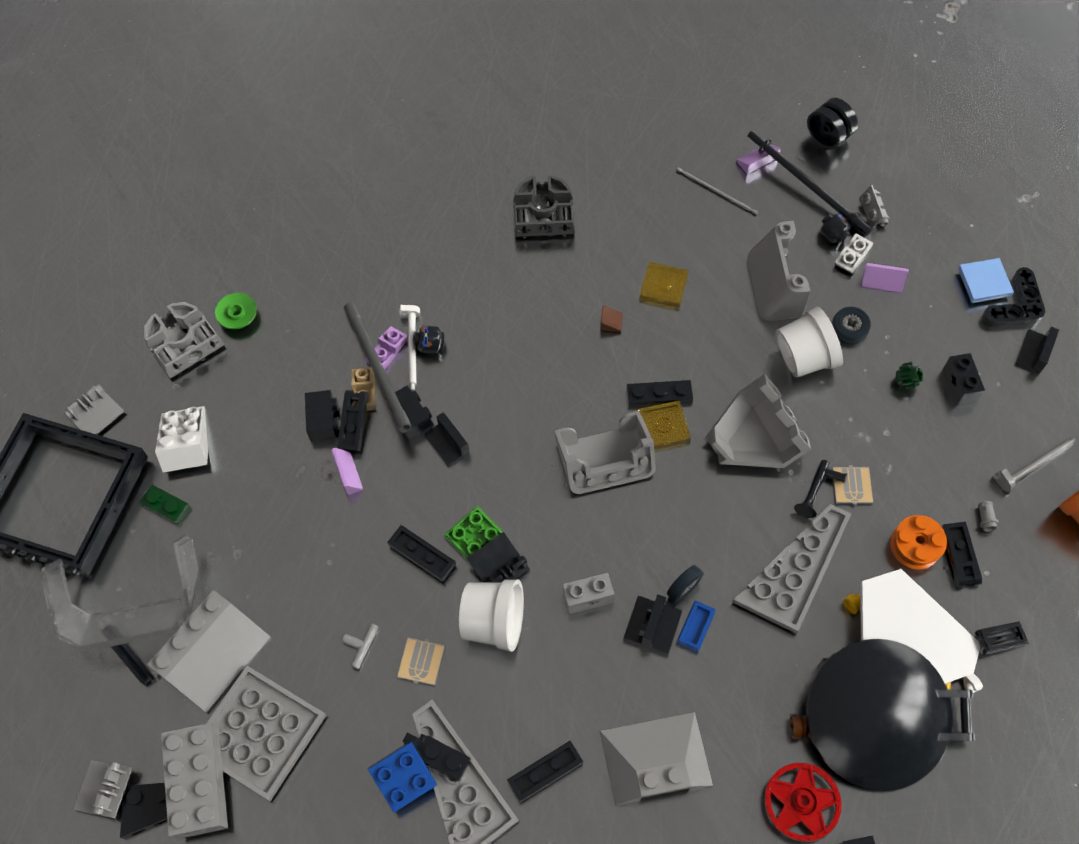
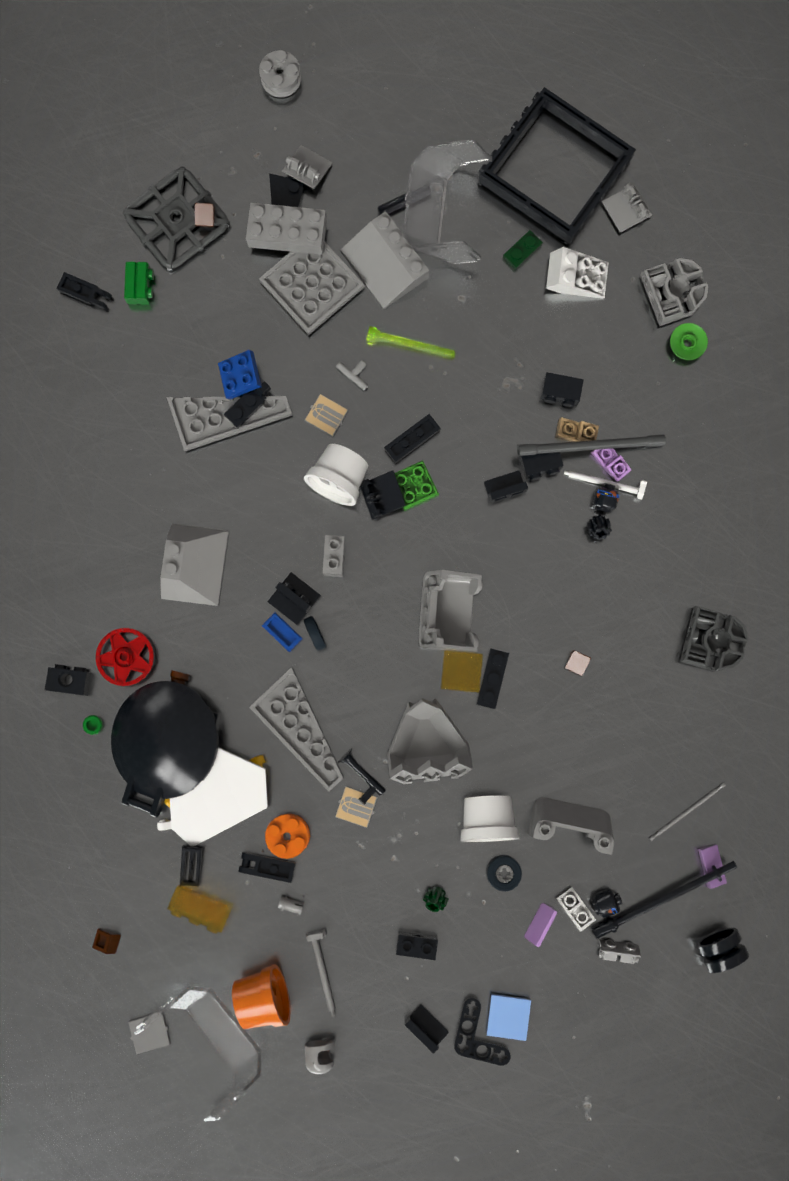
camera: 105 degrees right, 20 degrees up
lavender slope [331,448,363,495] -> none
black plate [337,390,369,452] -> none
black plate [507,740,583,803] -> none
clear yellow tile [639,261,689,308] -> none
none -> green tile [83,715,104,735]
none -> clear yellow brick [167,885,233,934]
none -> clear neon green piece [366,326,455,358]
none -> black gear [587,515,612,540]

